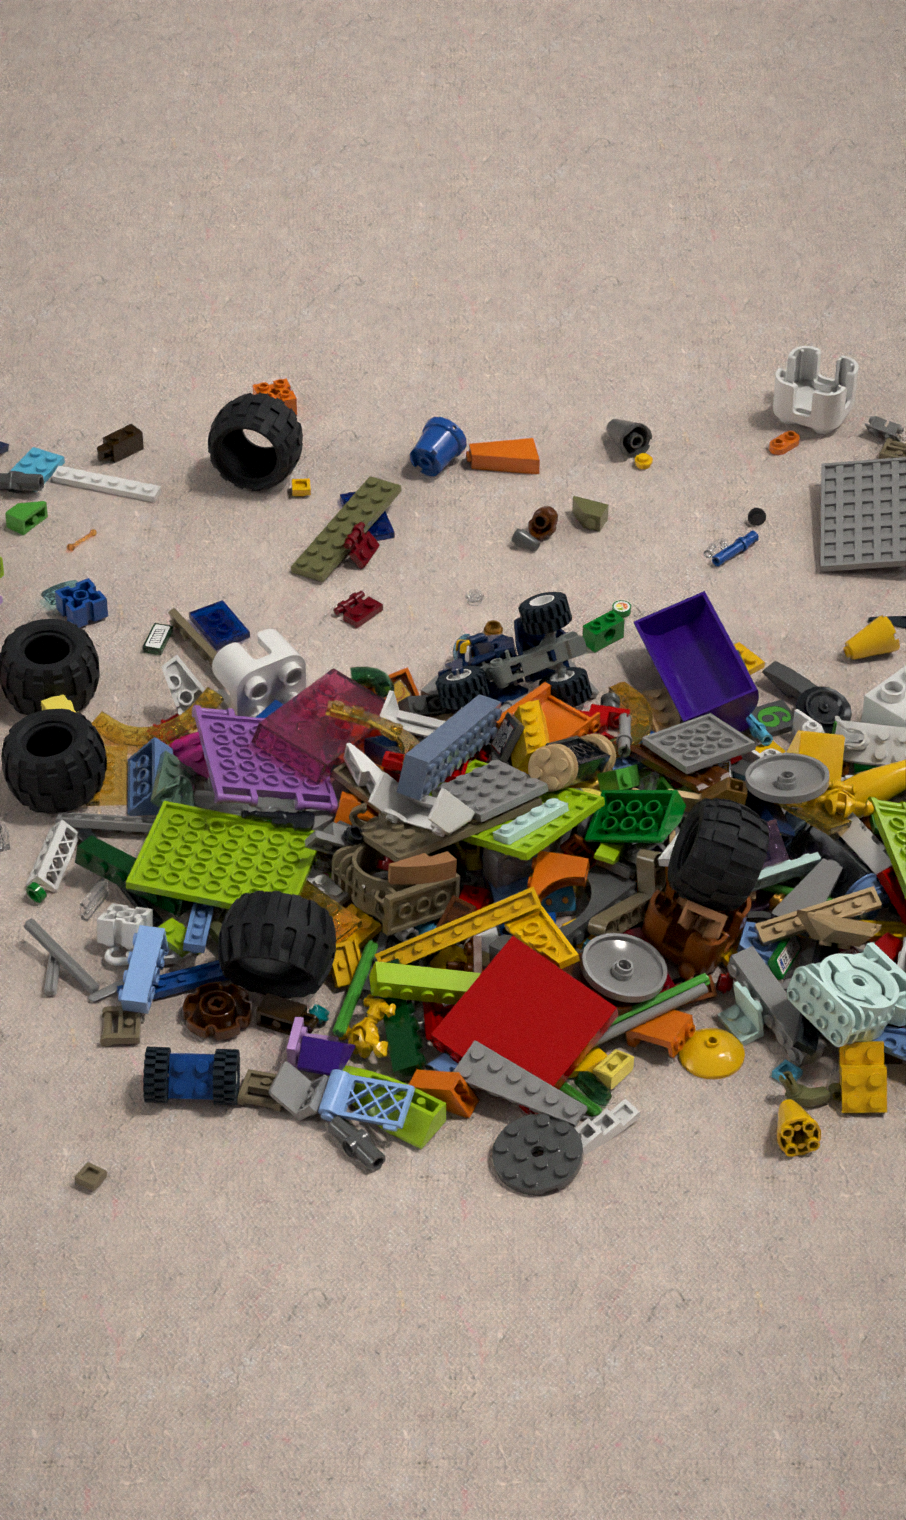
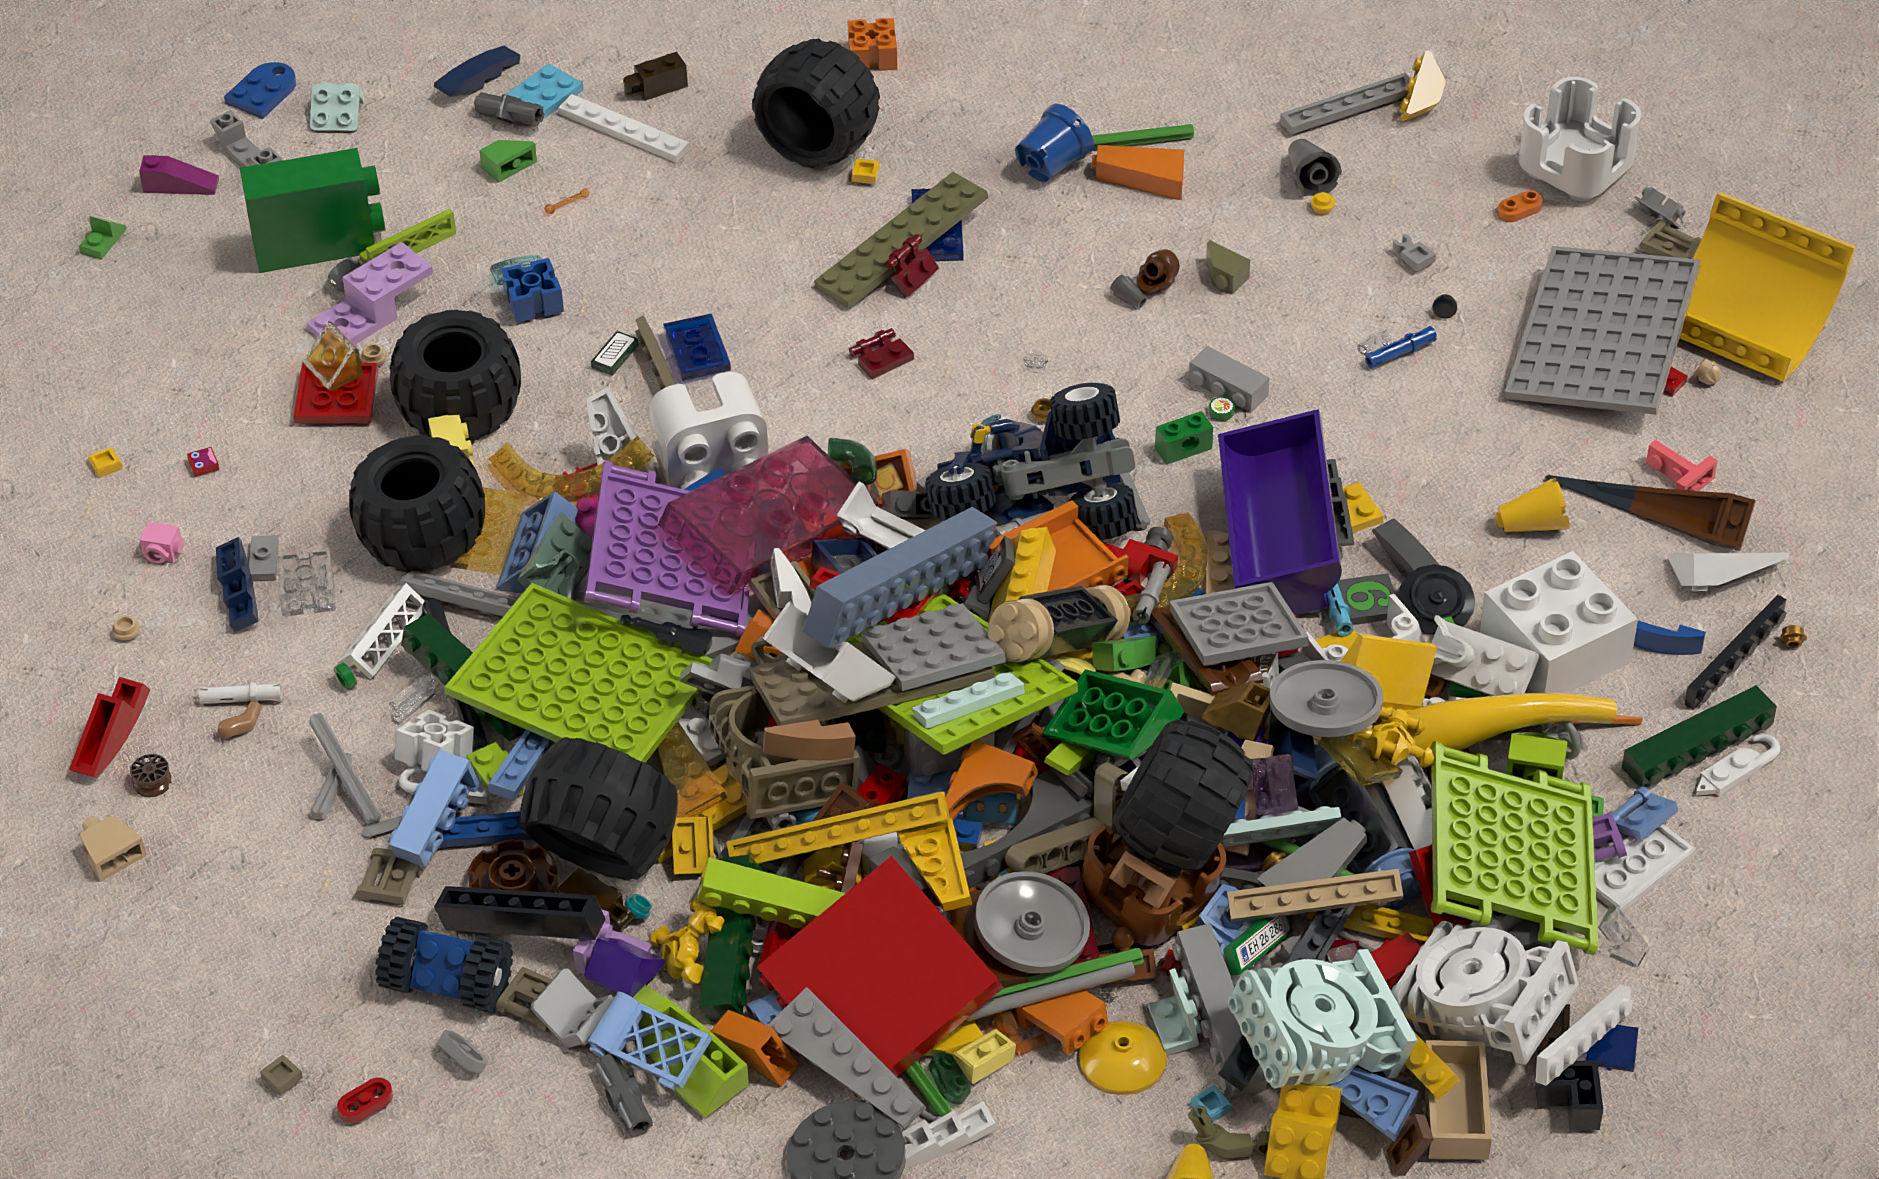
camera: 15 degrees right, 5 degrees up
clear yellow plate [325,700,420,764] -> none
bright green axle [333,940,378,1037] -> none
black plate [343,825,363,845] -> none
tan wedge [797,910,881,950] -> none
none -> red plate [337,1077,393,1123]
none -> black brick [434,886,606,940]
none -> light grey plate [438,1030,488,1075]
none -> clear orange plate [992,1010,1048,1055]
none -> bright green axle [1092,124,1194,150]
none -> light grey brick [1189,346,1270,413]
none -> light grey plate [1280,73,1410,135]
none -> light grey plate [1392,234,1436,272]
none -> slope [1399,51,1446,122]

